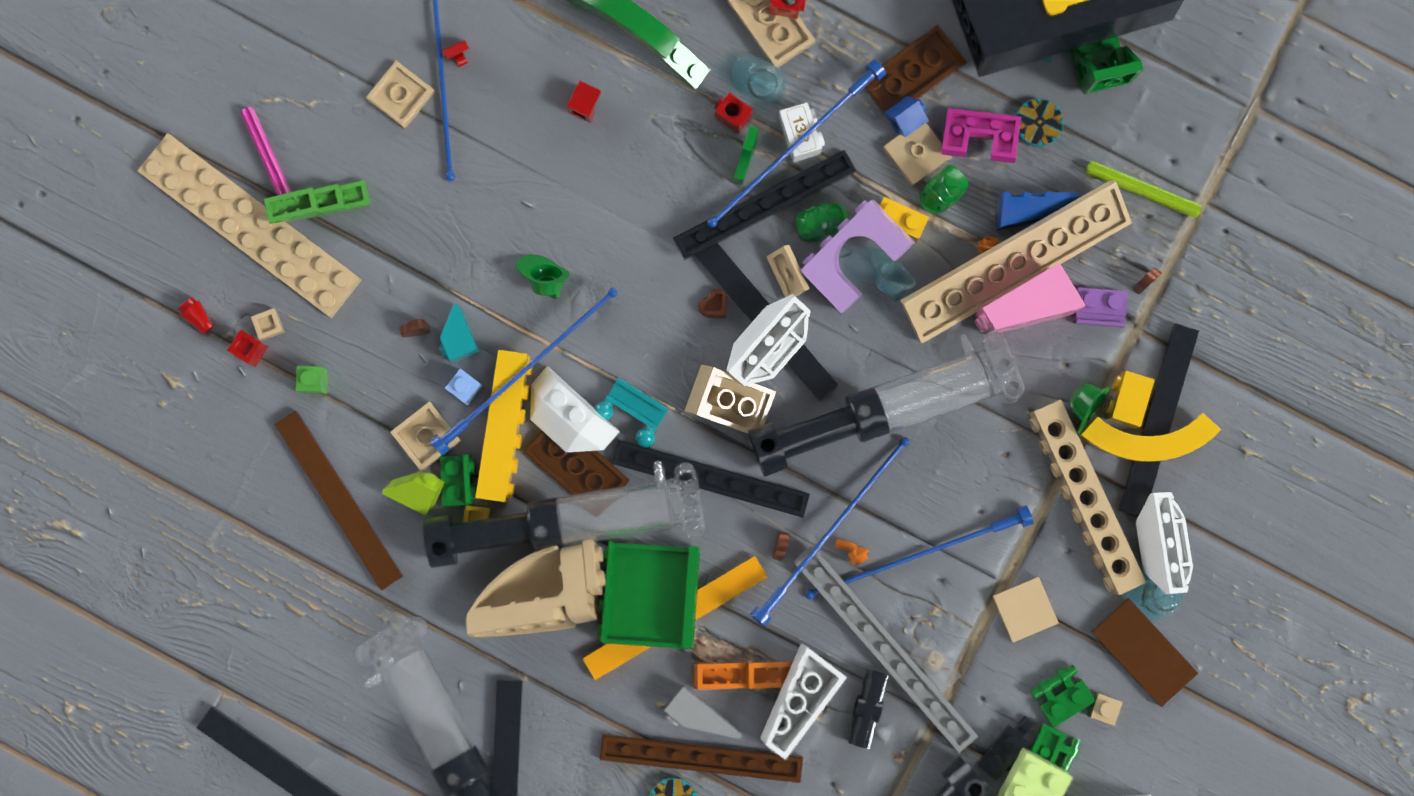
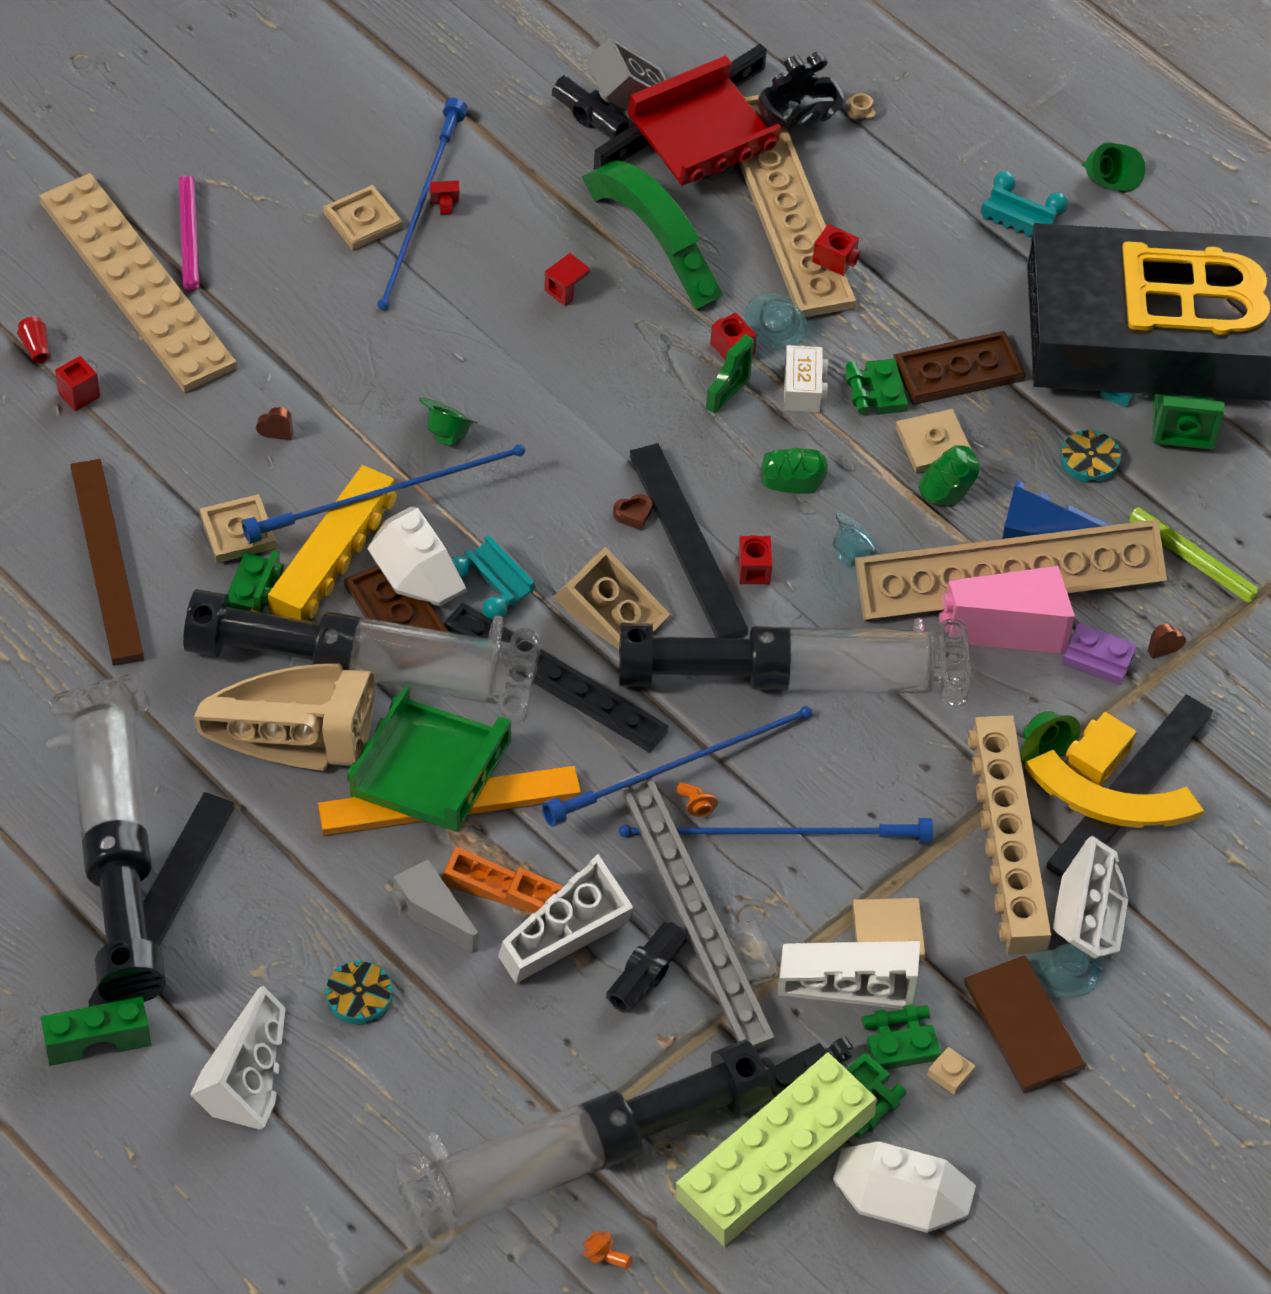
camera: 20 degrees right, 30 degrees down
tan plate [251,308,285,341] -> none
bright green slope [264,180,371,224] -> none
bright green brick [295,366,328,395] -> none
lime slope [382,471,444,516] -> none
teal slope [439,303,480,363] -> none
light blue brick [445,369,483,406] -> none
tan plate [582,539,605,596] -> none
reddish brown tile [600,734,803,783] -> none
black tile [673,150,857,261] -> none
blue piece [707,59,886,228] -> none
white wedge [727,294,810,386] -> none
tan plate [766,245,810,297] -> none
copper tile [773,531,790,561] -> none
lavender arch [800,200,915,313] -> none
yellow brick [880,197,929,245] -> none
brick [884,96,929,137] -> none
dark pink plate [941,108,1021,163] -> none
none -> red brick [738,535,772,584]
none -> white wedge [778,941,920,1009]
none -> green plate [845,358,908,415]

